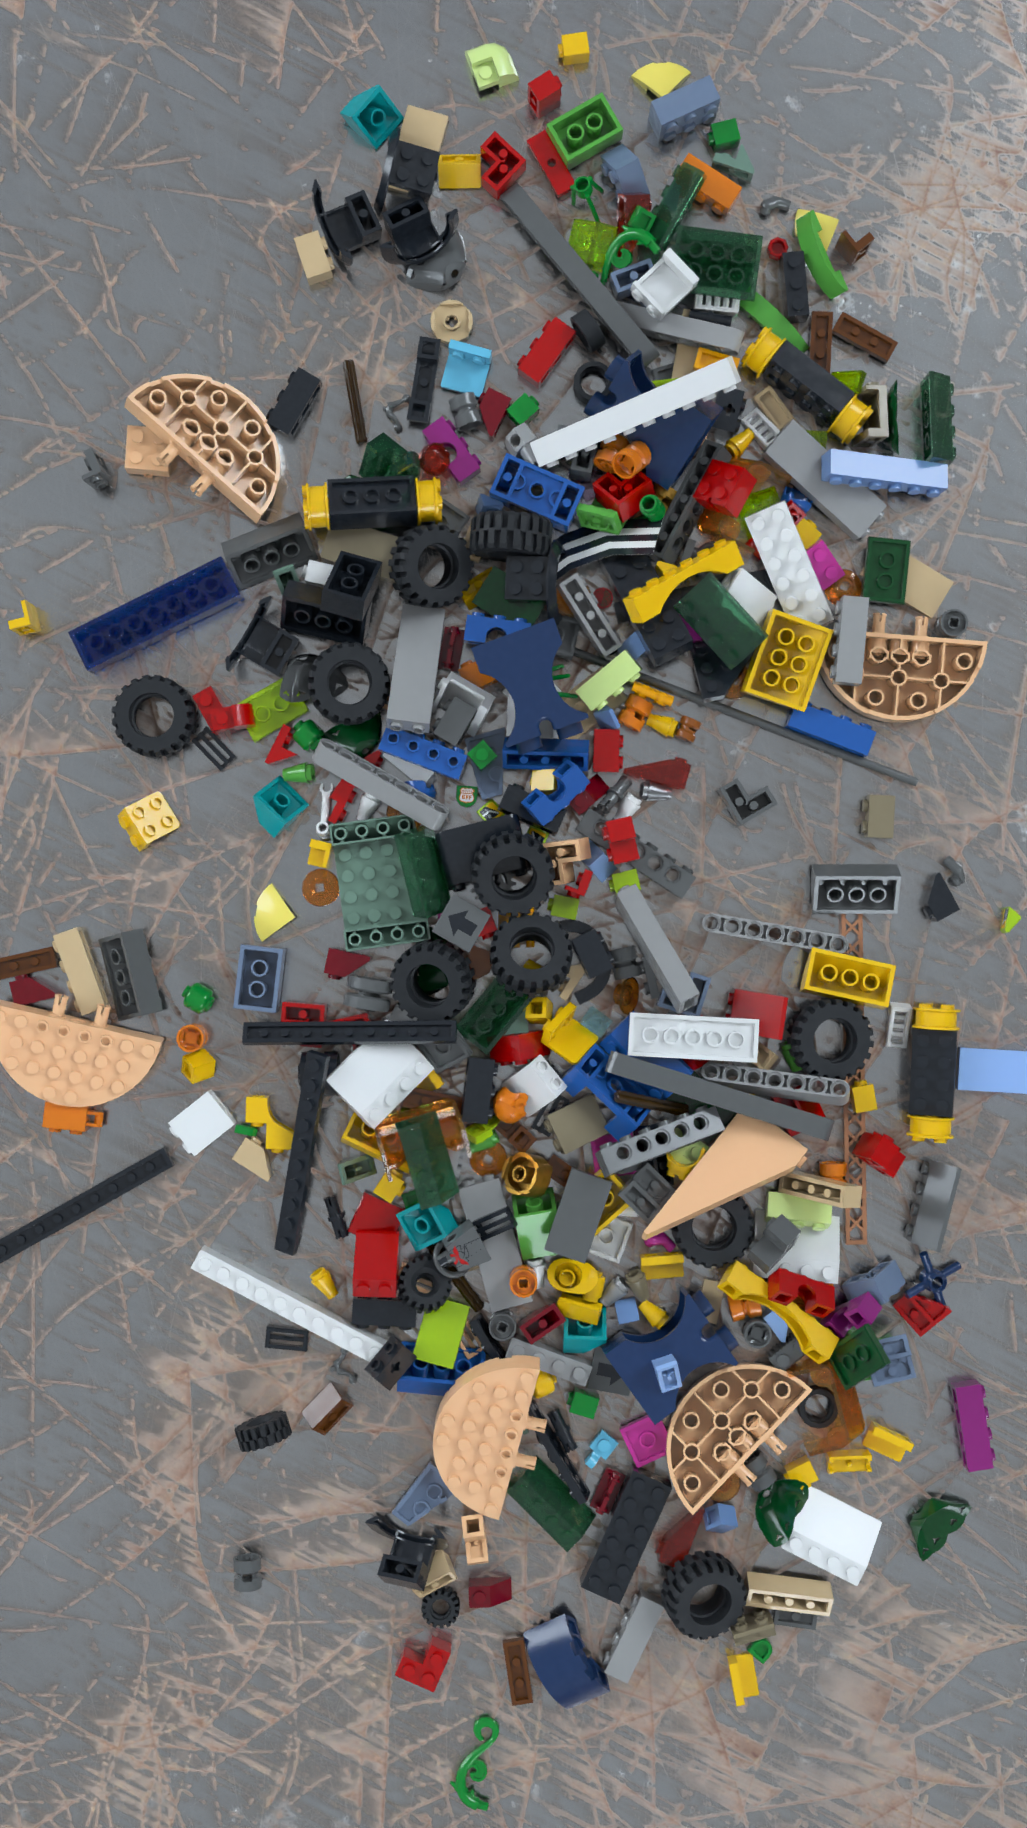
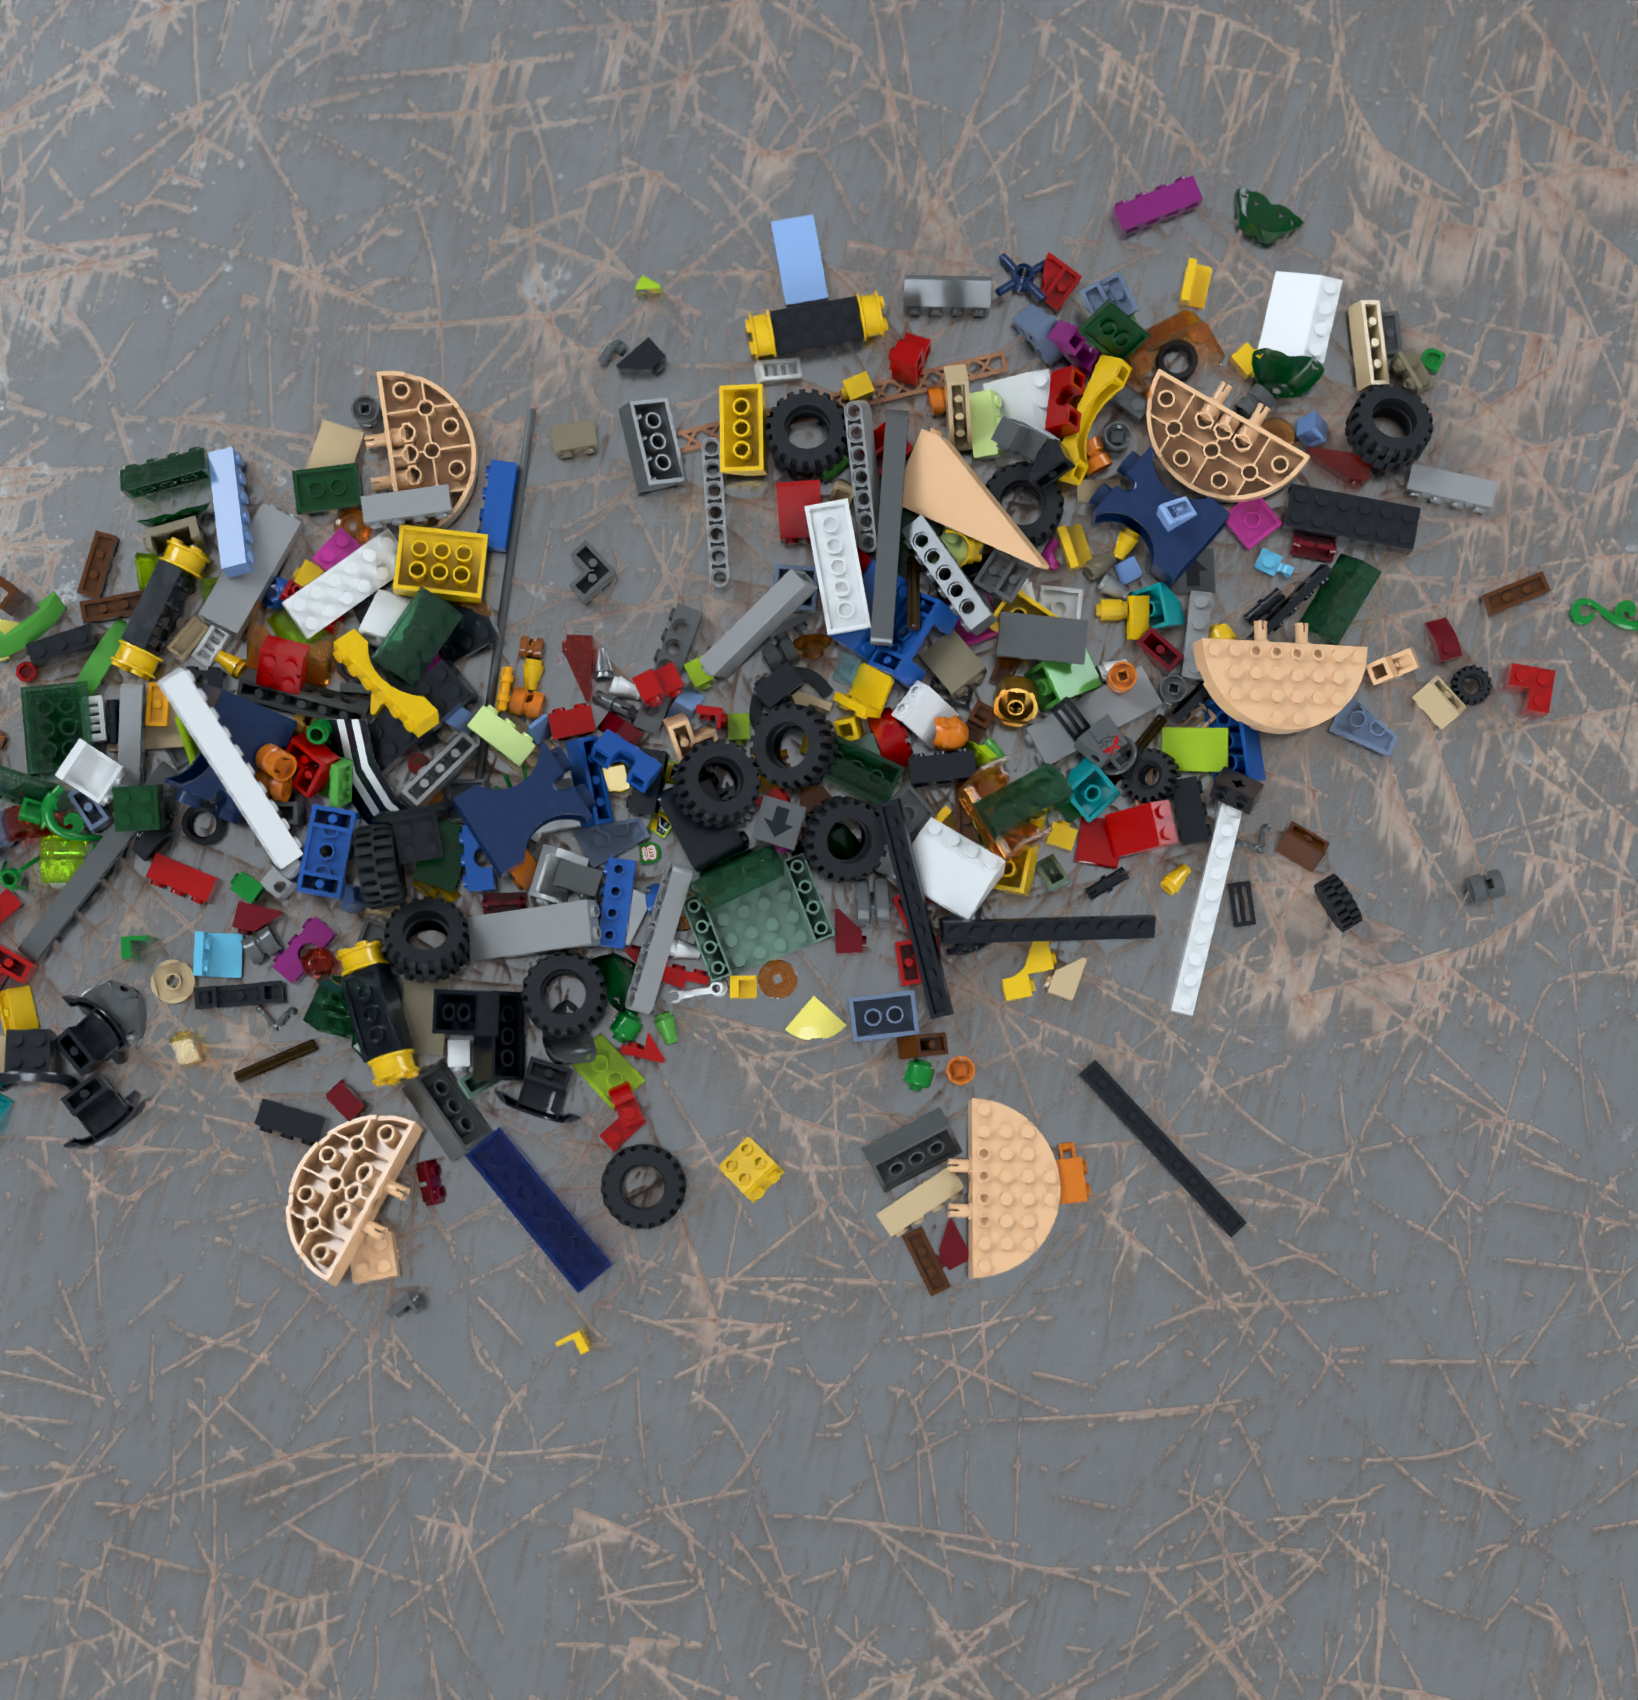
camera: 110 degrees left, 5 degrees down
white panel [168,1089,237,1156] -> none
yellow panel [181,1049,216,1084] -> none
black tile [191,726,236,772] -> none
green tile [234,1122,258,1136] -> none
teal slope [253,775,309,838] -> none
tan brick [294,230,335,286] -> none
black piece [365,1516,449,1591] -> none
green brick [467,740,497,772] -> none
clear orange piece [469,1142,507,1176] -> none
dark blue panel [523,1614,610,1709] -> none
yellow piece [547,1258,598,1294] -> none
green brick [566,1387,600,1420] -> none
yellow panel [727,1652,759,1706] -> none
light blue slope [762,1308,788,1343] -> none
yellow hinge [825,1449,872,1474] -> none
none -> dark green brick [112,784,165,832]
none -> green panel [121,935,156,961]
none -> clear yellow slope [169,1031,205,1066]
none -> dark red slope [326,1079,365,1122]
none -> dark red hinge [416,1159,445,1206]
none -> reddish brown slope [897,1032,948,1059]
none -> black slope [1028,439,1076,492]

